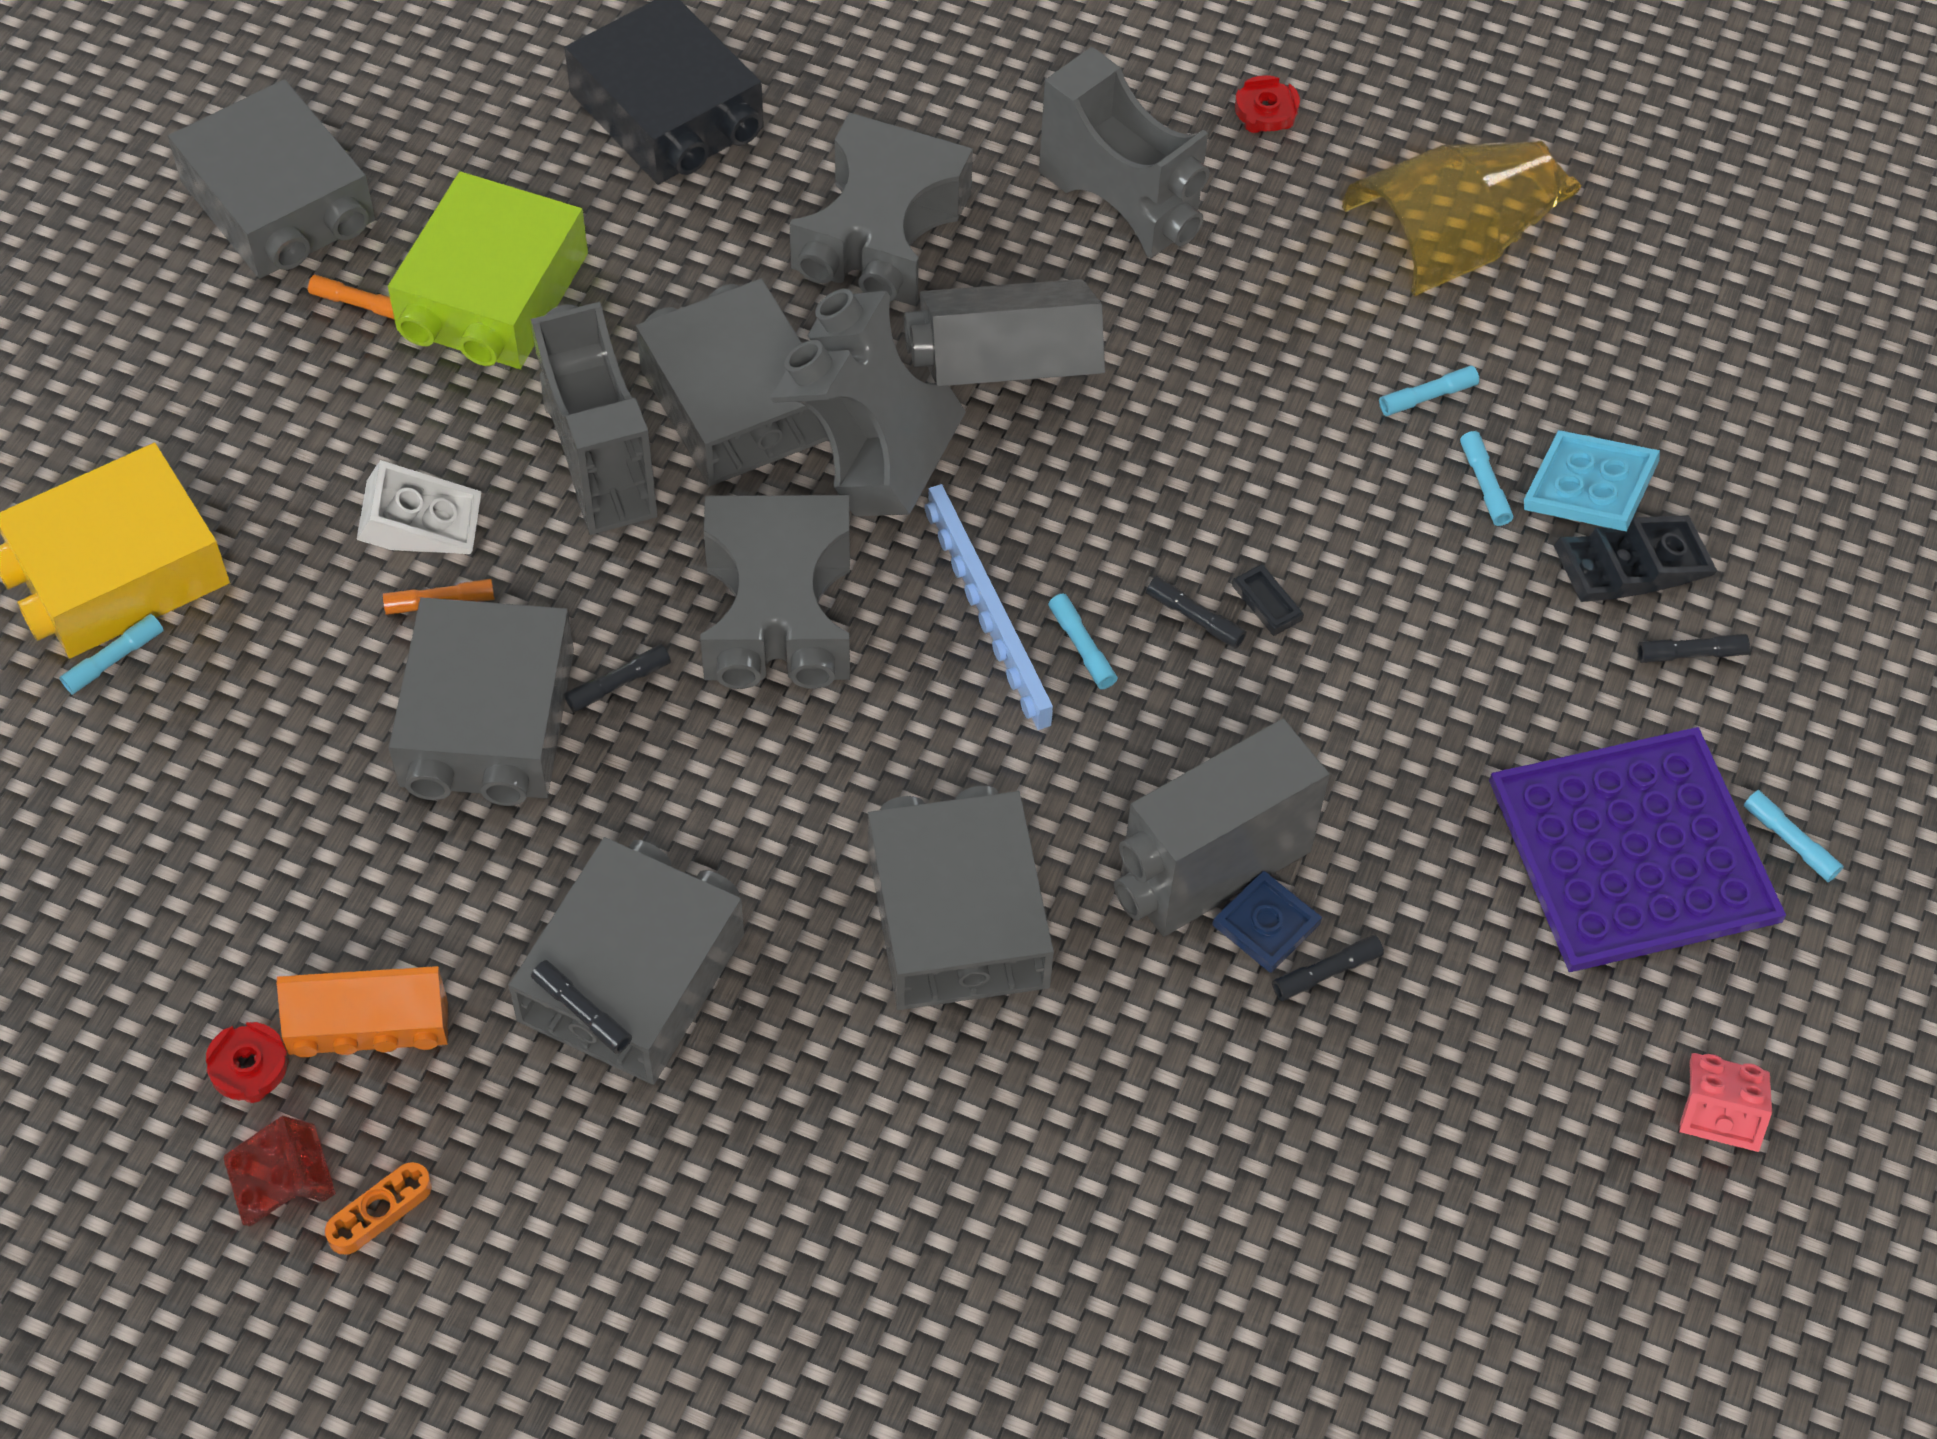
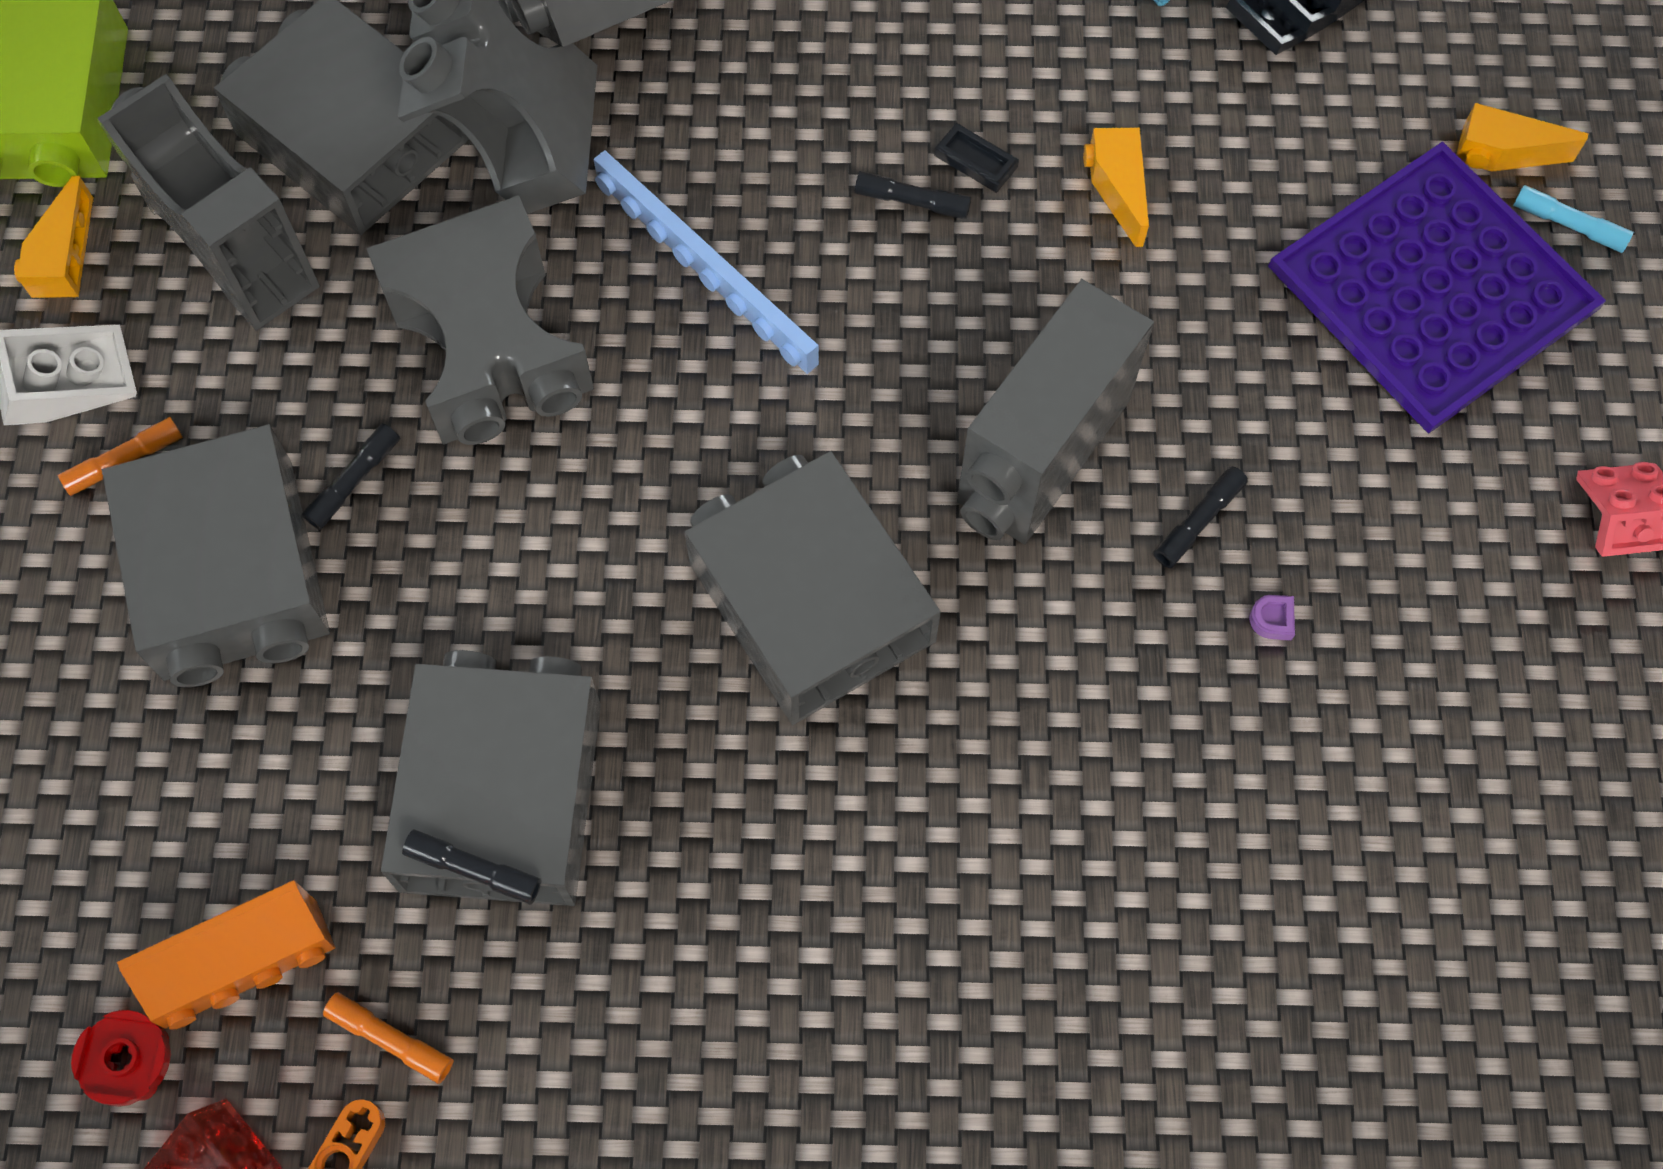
camera: 20 degrees left, 10 degrees up
medium azure piece [1048,594,1118,689] -> none
dark blue plate [1213,871,1322,973] -> none
black piece [1637,634,1750,663] -> none
none -> light orange slope [14,176,93,298]
none -> orange piece [323,992,454,1084]
none -> light orange slope [1083,127,1149,247]
none -> medium lavender tile [1249,595,1295,641]
none -> light orange slope [1456,103,1589,172]

